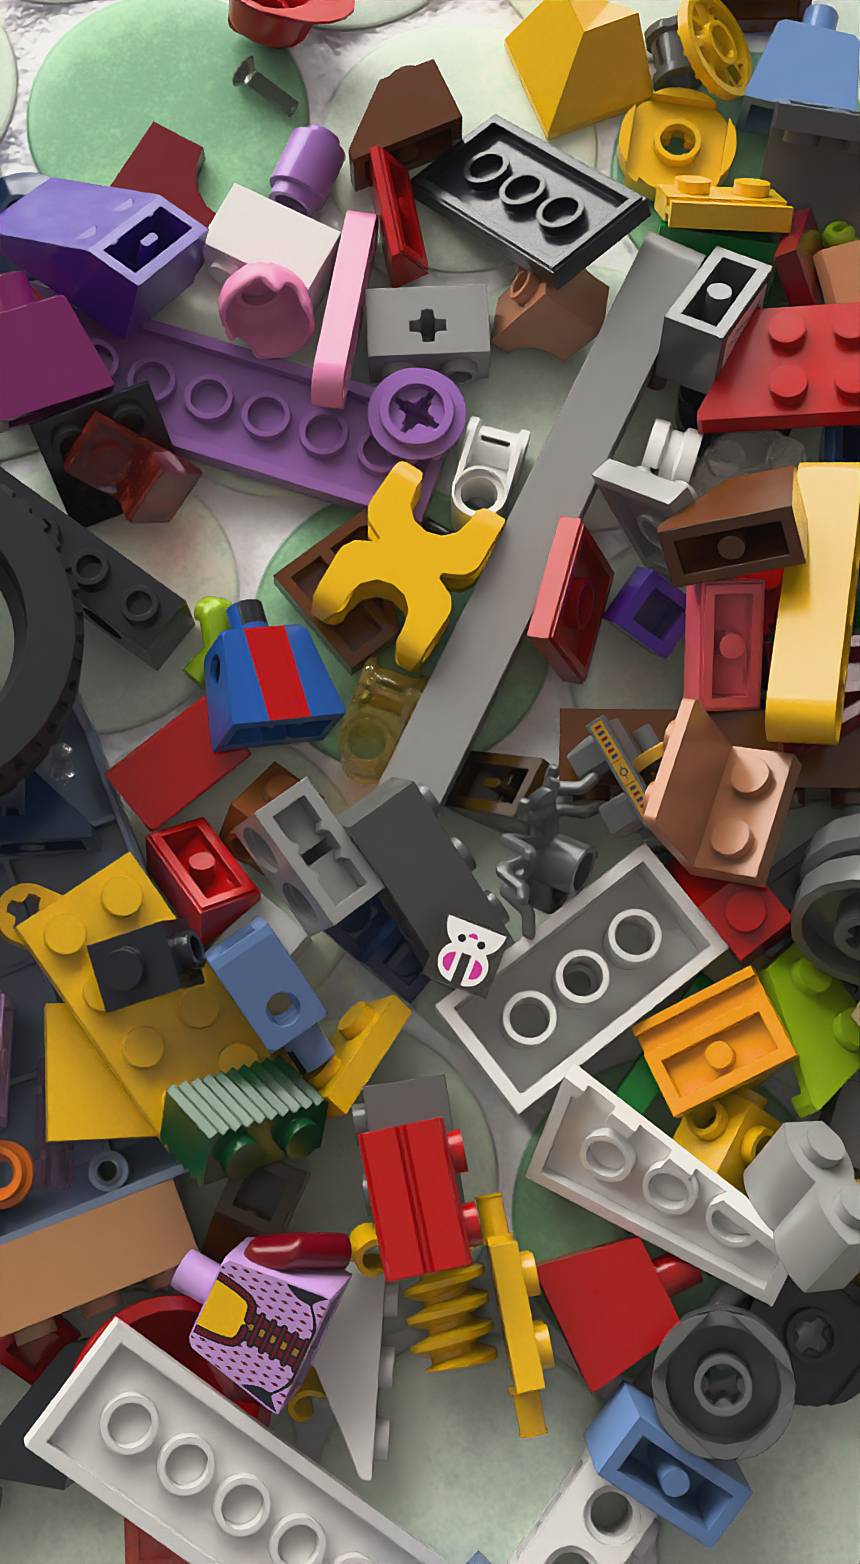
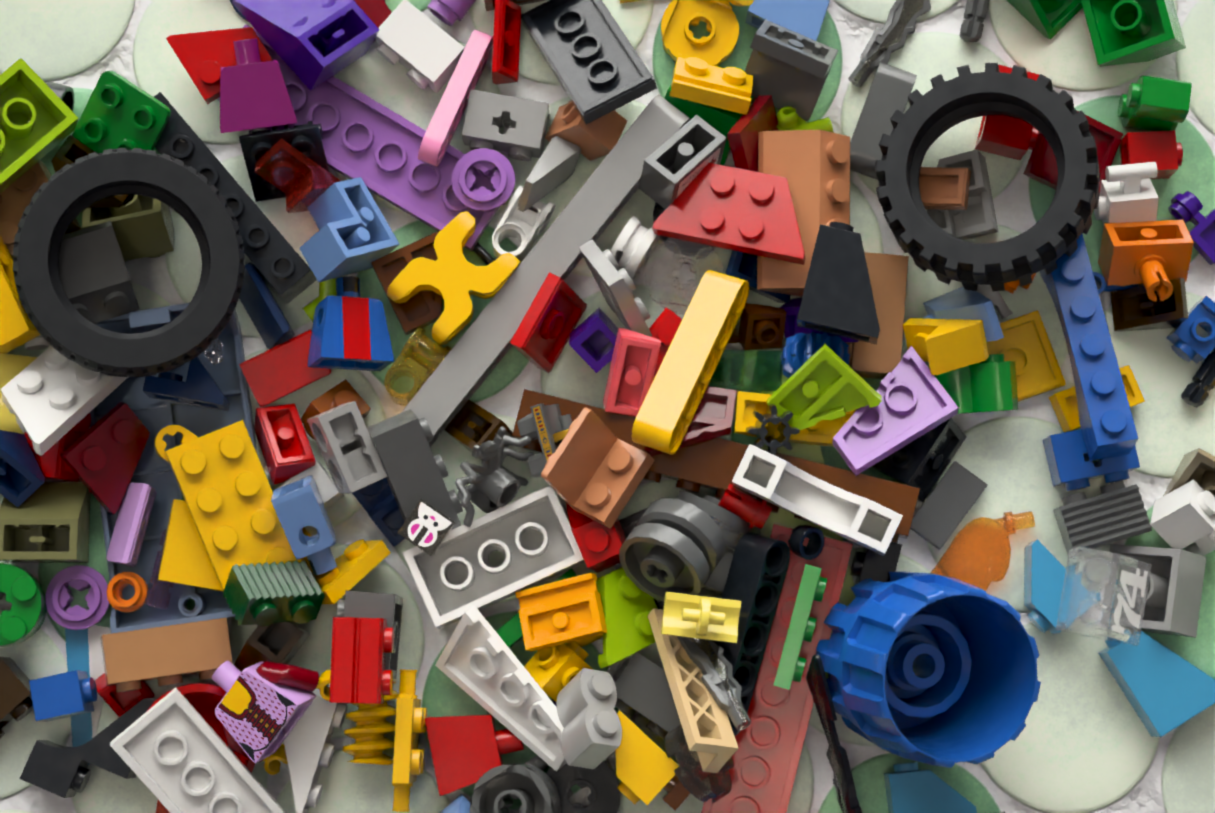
camera: 15 degrees right, 5 degrees up
black bracket [87,919,206,1013] -> none
bright pink hair [217,262,315,360] -> none
reddish brown slope [657,465,808,588] -> none
none -> dark blue slope [239,263,295,349]
none -> medium blue brick [299,177,400,282]
none -> light grey slope [518,136,581,212]

